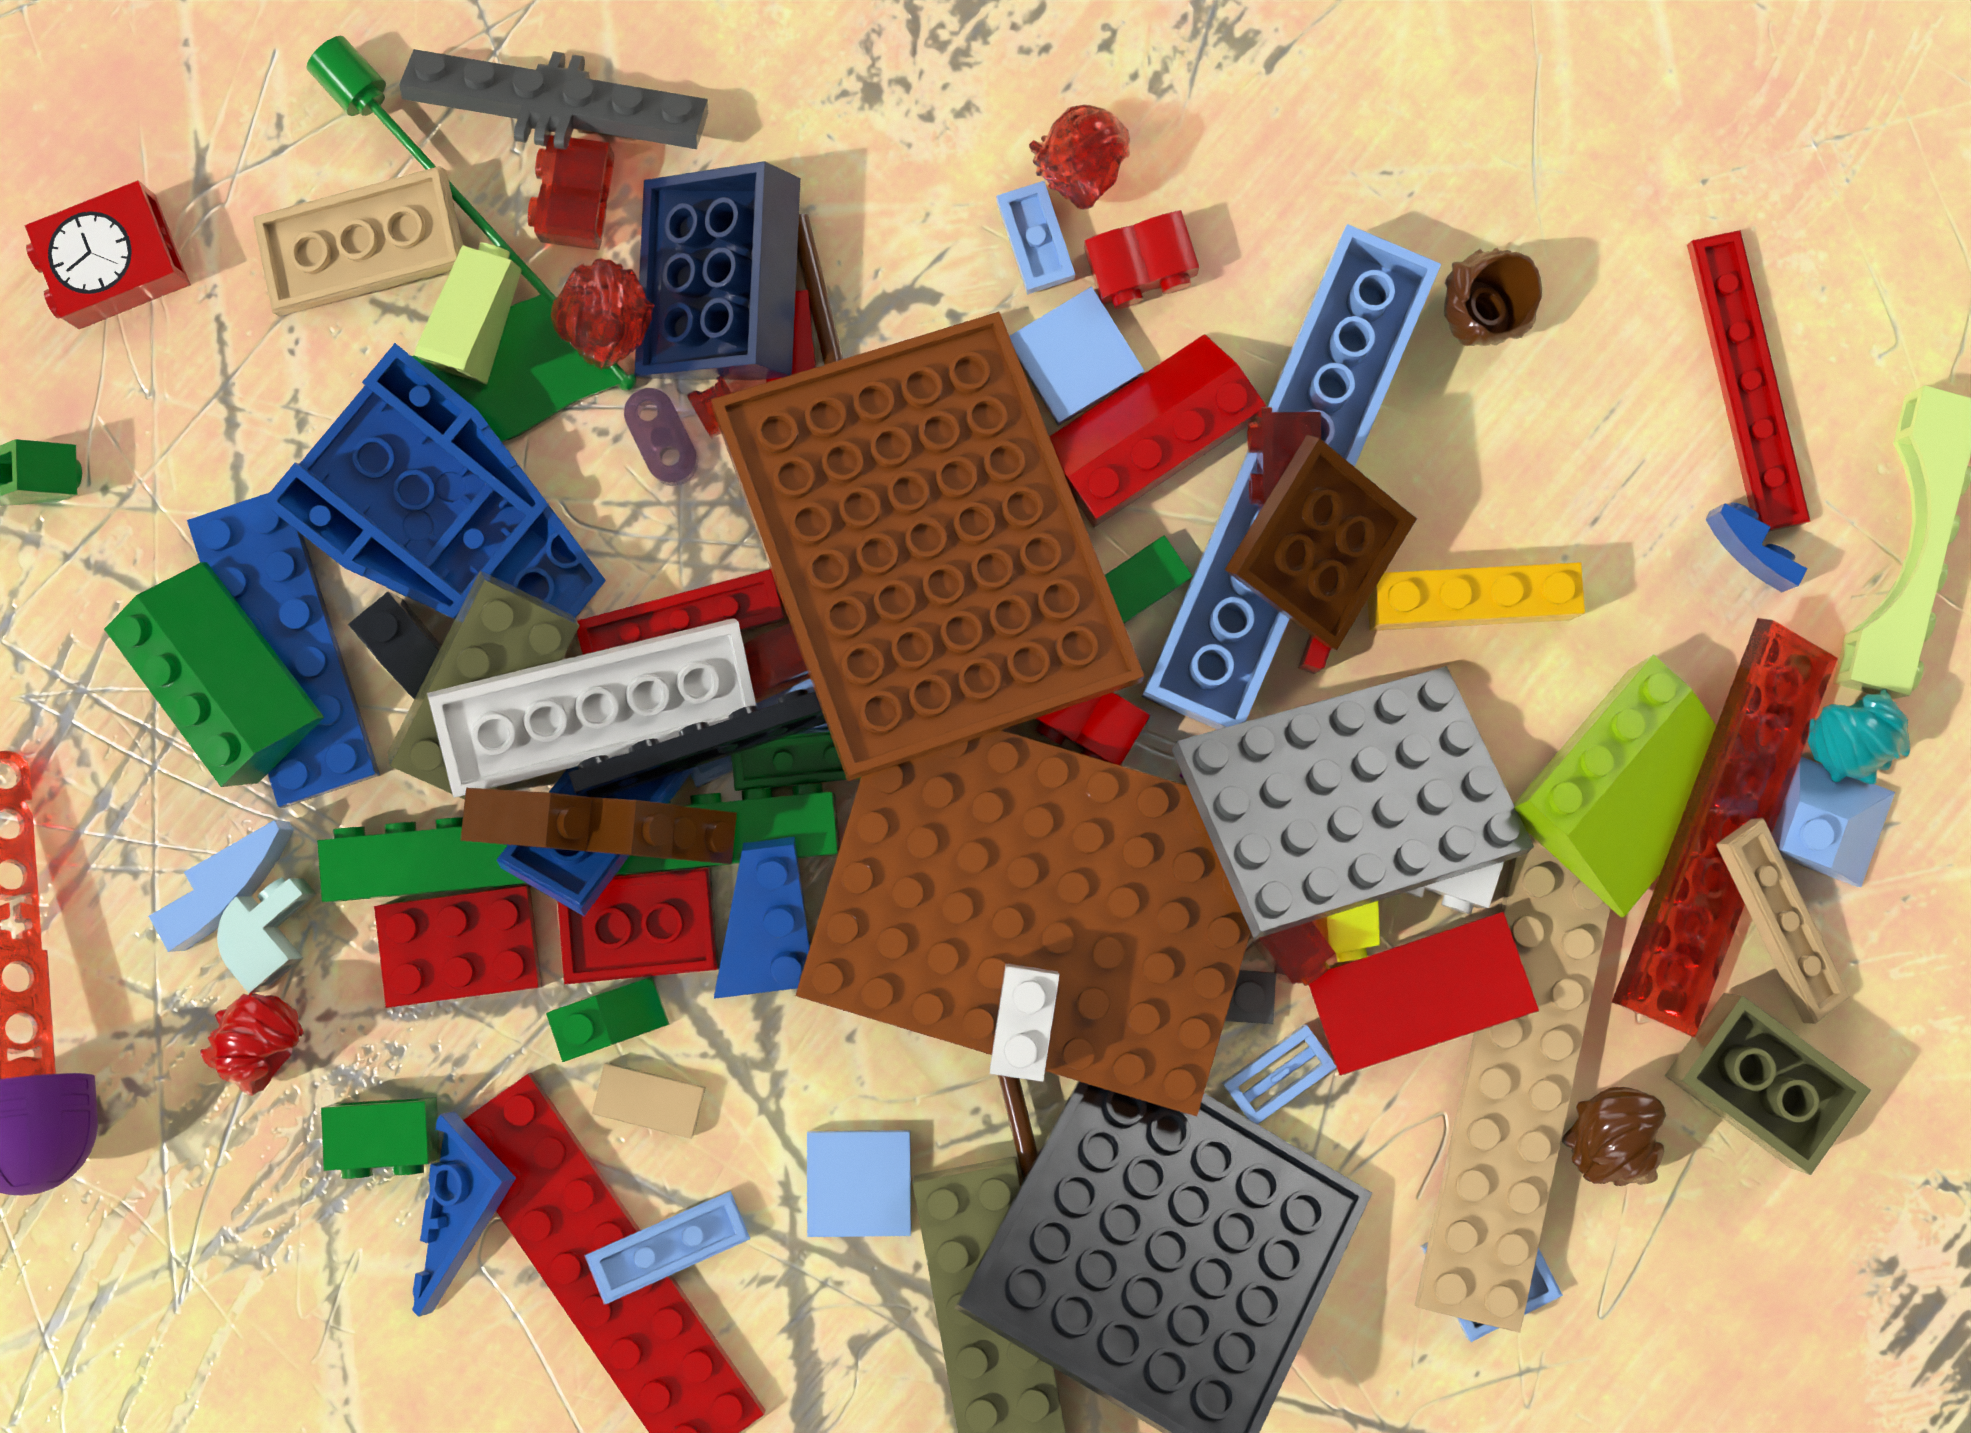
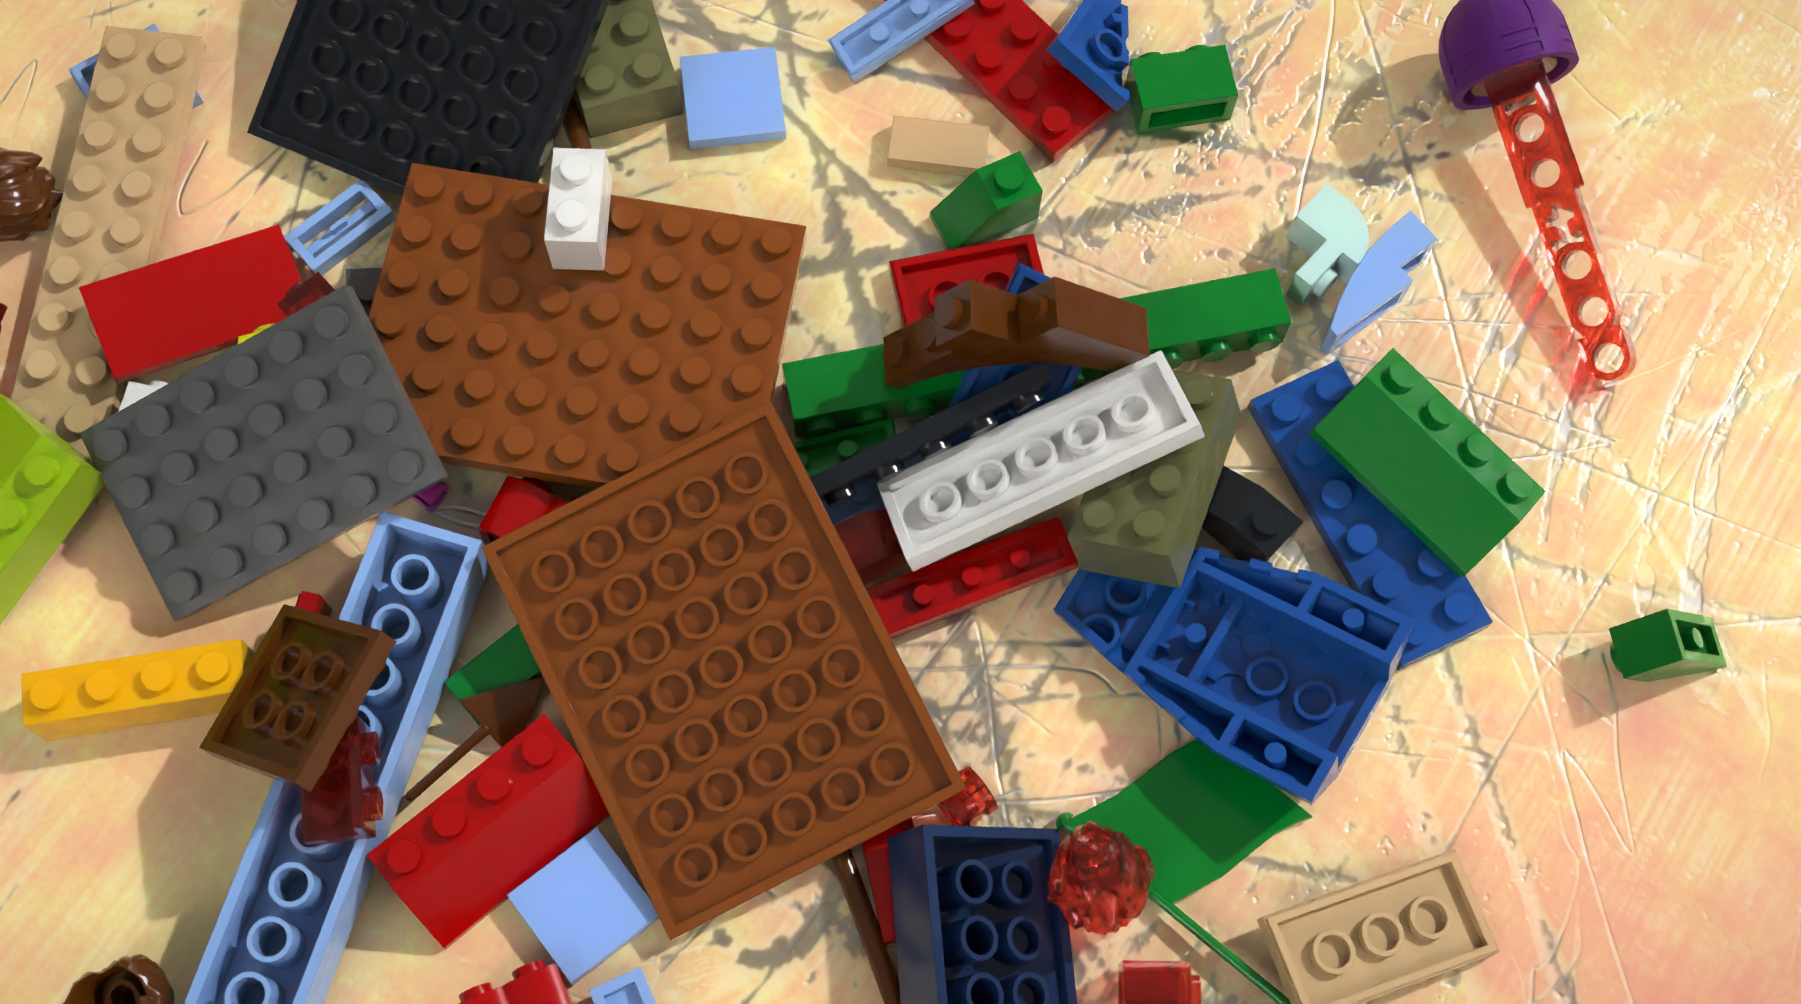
camera: 170 degrees right, 15 degrees down
red brick [24,180,191,330] -> none
red hair [200,993,304,1096] -> none
red plate [374,886,542,1008] -> none
yellowish green slope [414,242,522,385] -> none
clear purple plate [624,388,698,486] -> none
blue wing [714,837,811,999] -> none
none -> reddish brown piece [405,676,545,802]

